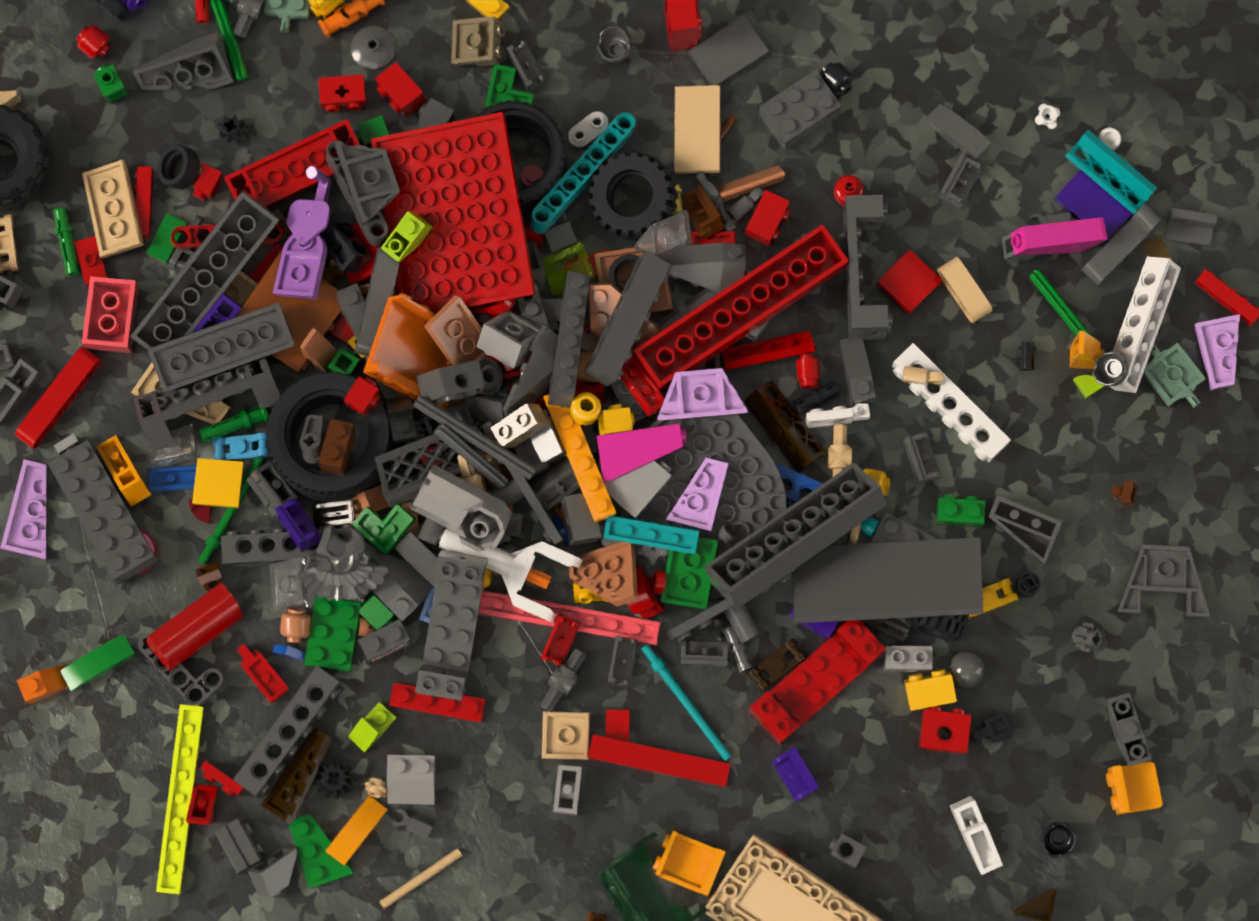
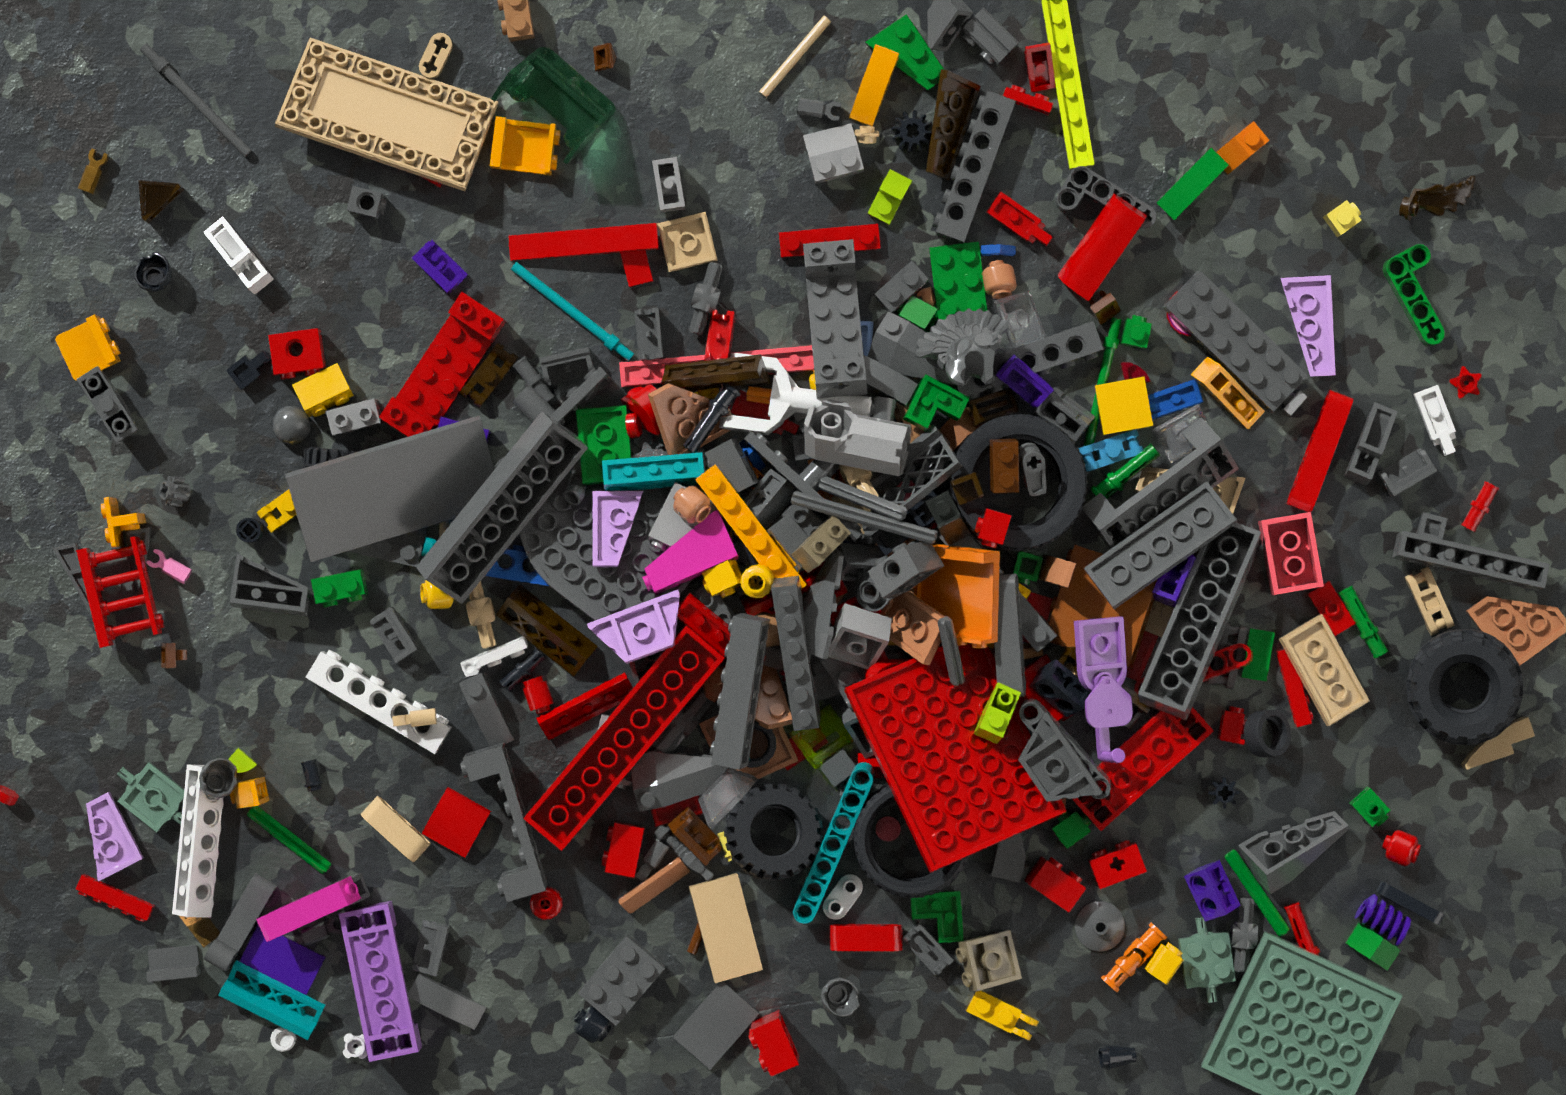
camera: 170 degrees right, 10 degrees up
none -> red fence [76,536,164,648]
none -> light orange bracket [101,497,146,548]
none -> bright pink bar [146,549,192,585]
none -> medium lavender plate [339,901,422,1062]
none -> dark brown fence [661,354,769,391]
none -> nougat head [673,486,711,523]
none -> black pin [683,382,741,453]
none -> red hinge [730,390,800,435]
none -> red beam [830,924,903,951]
none -> dark grey axle [937,616,965,686]
none -> dark brown panel [950,472,984,505]
none -> green brick [1120,315,1152,350]
none -> dark purple brick [1184,860,1241,921]

